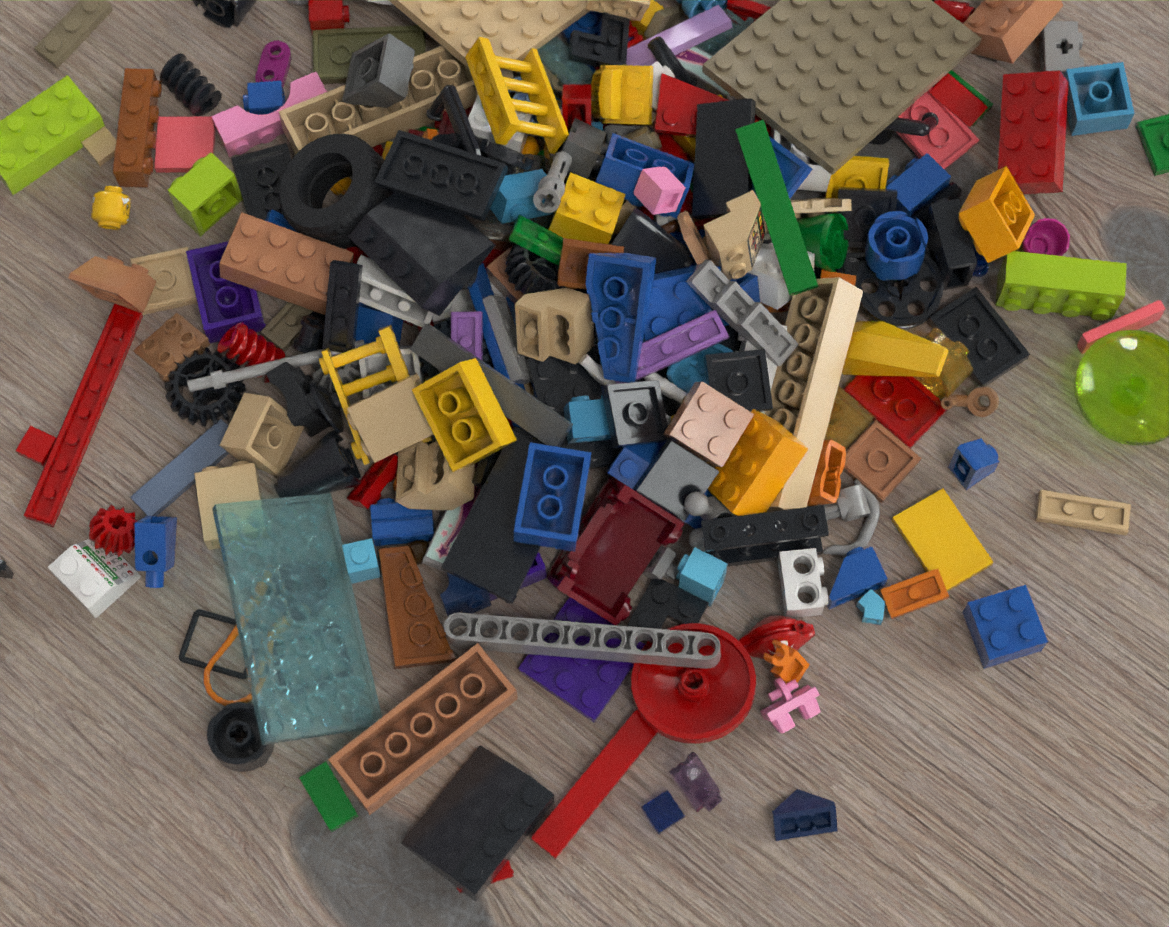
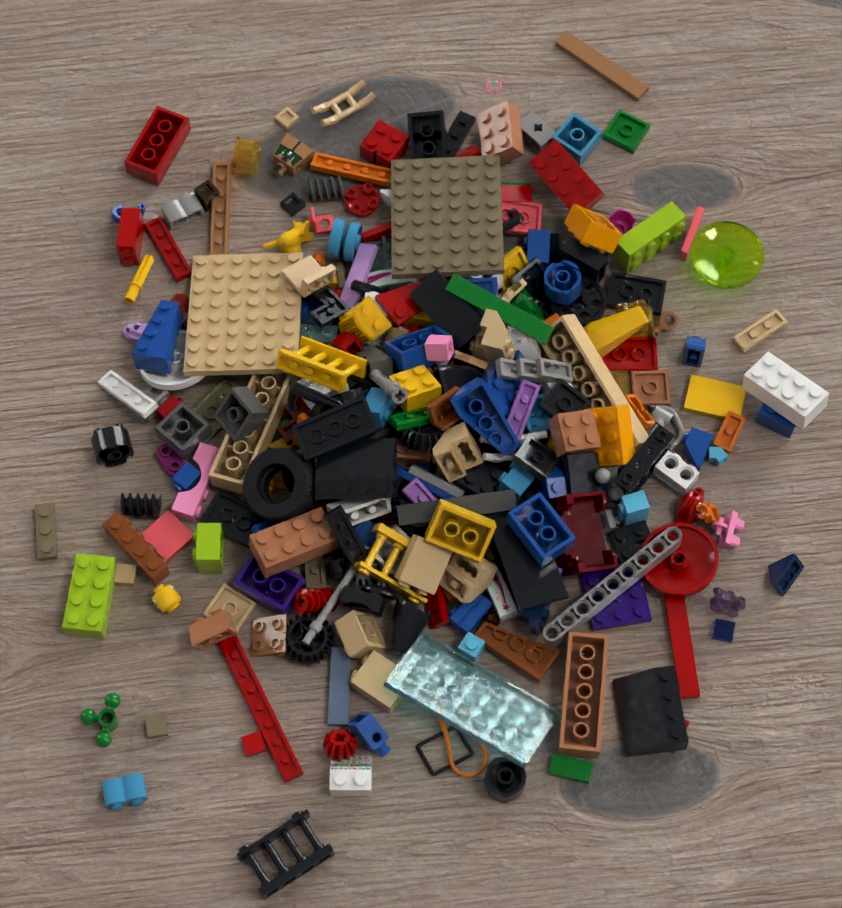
camera: 45 degrees left, 5 degrees down
none -> dark grey brick [155,402,212,460]
none -> white brick [742,352,829,430]

